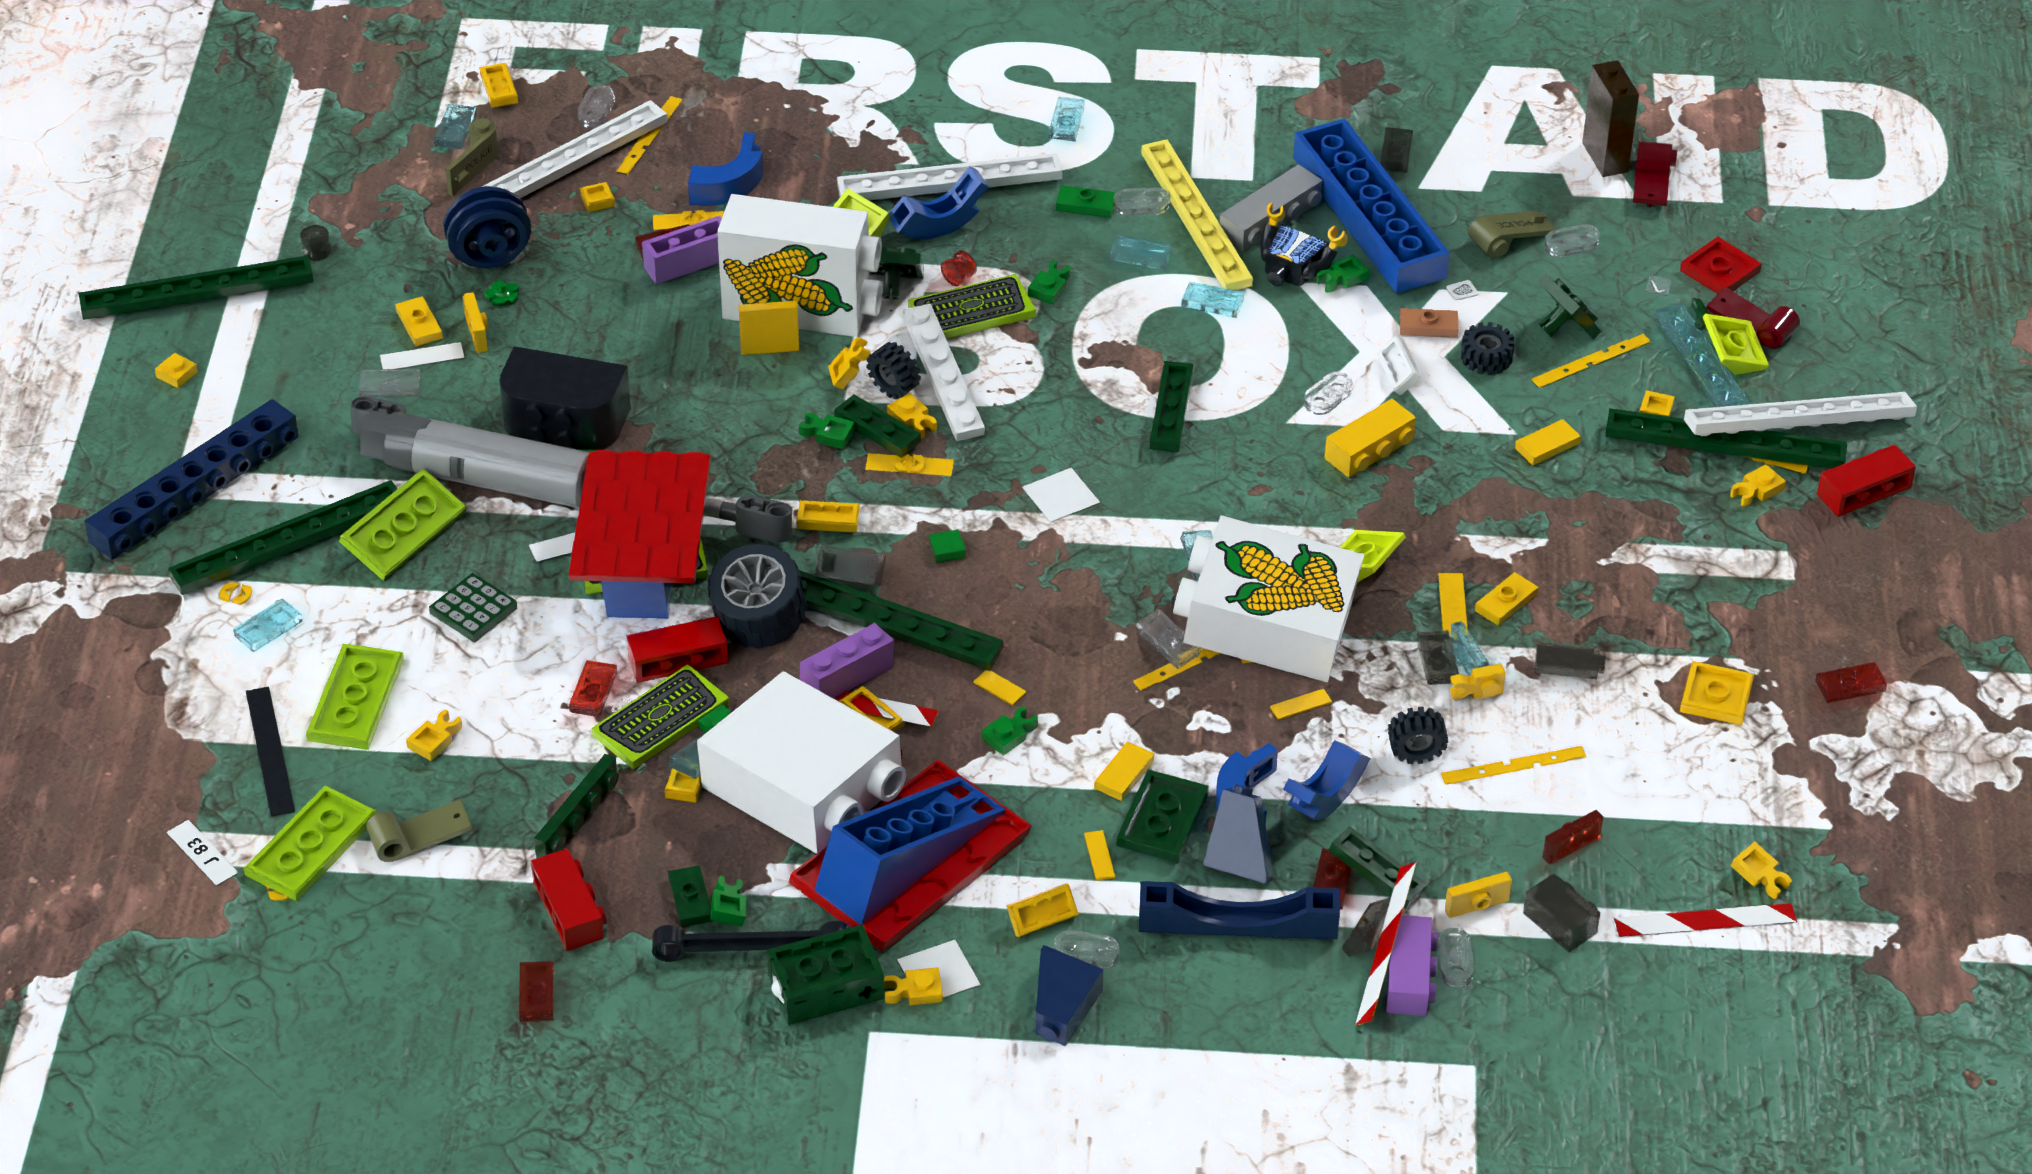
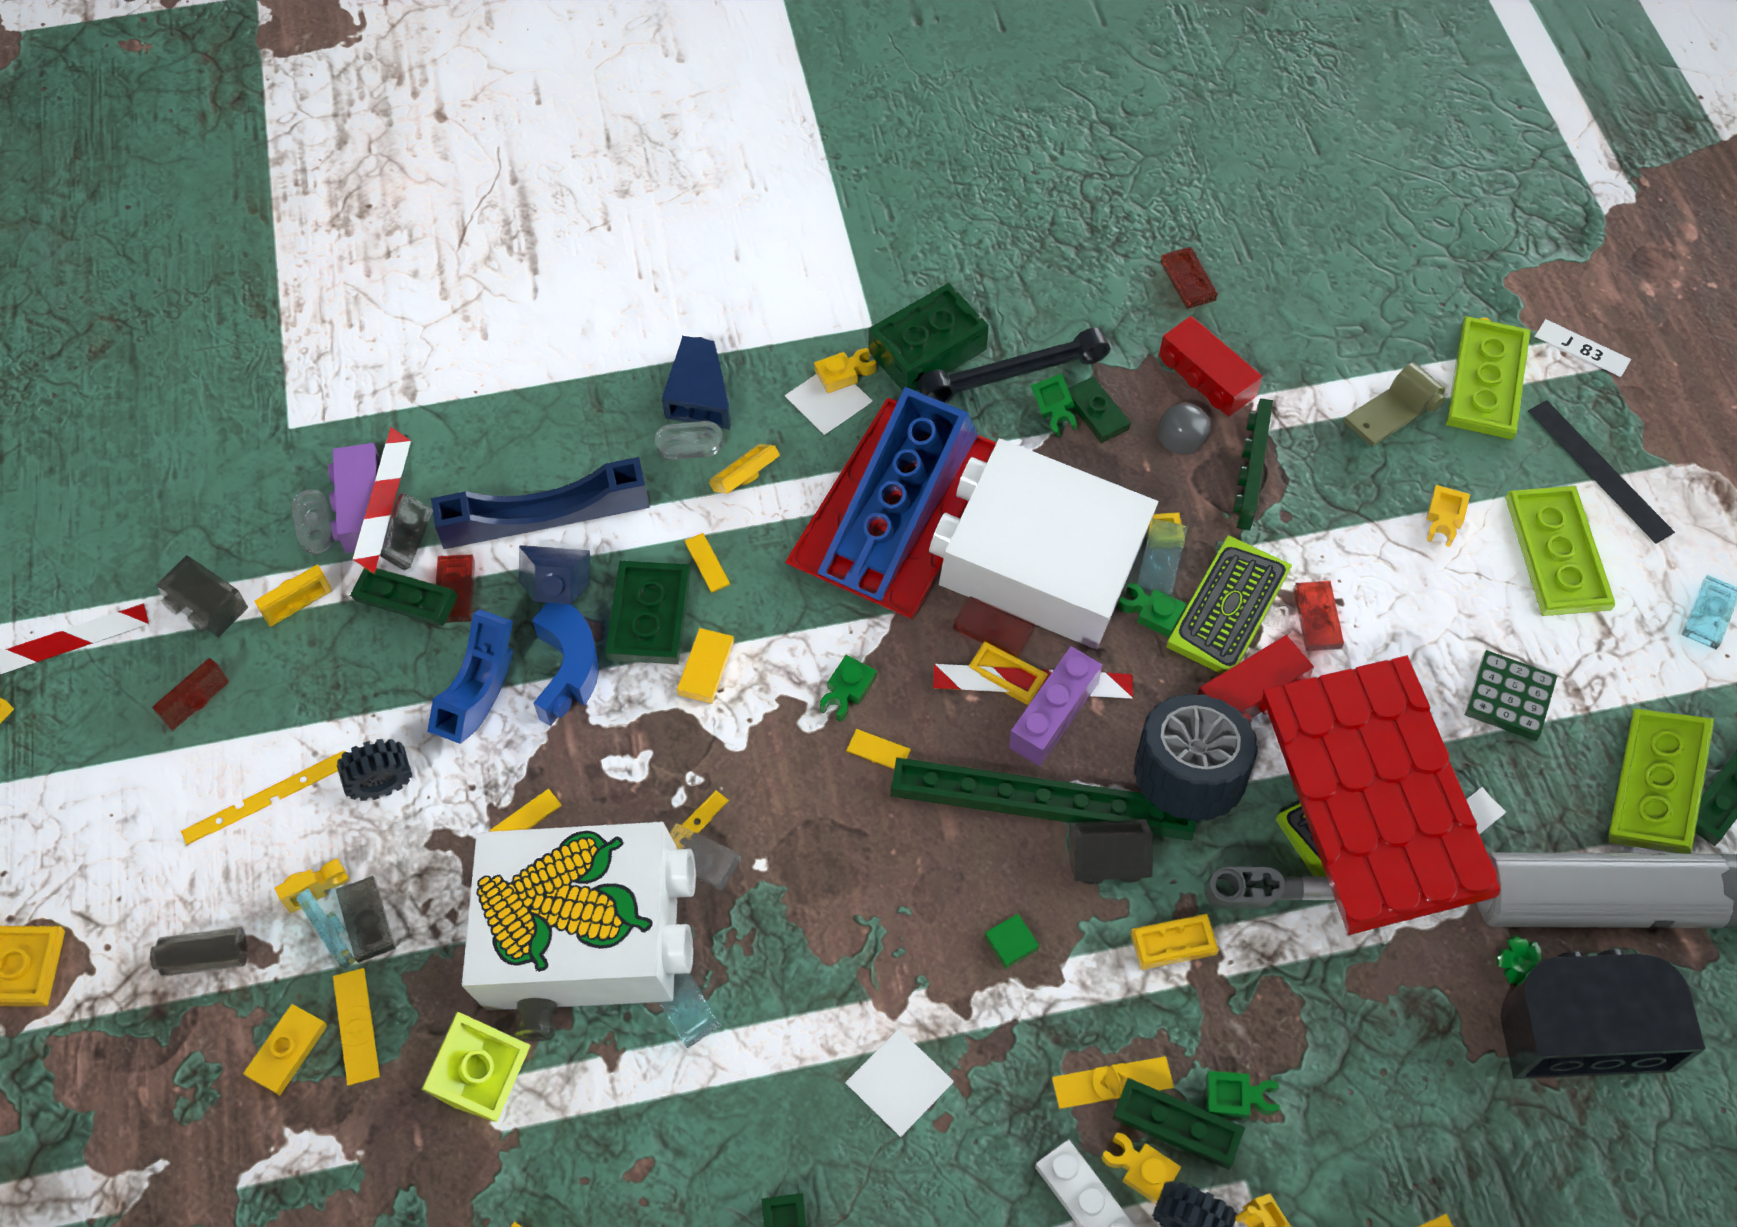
camera: 165 degrees right, 15 degrees up
none -> dark grey hair [1157,402,1211,454]

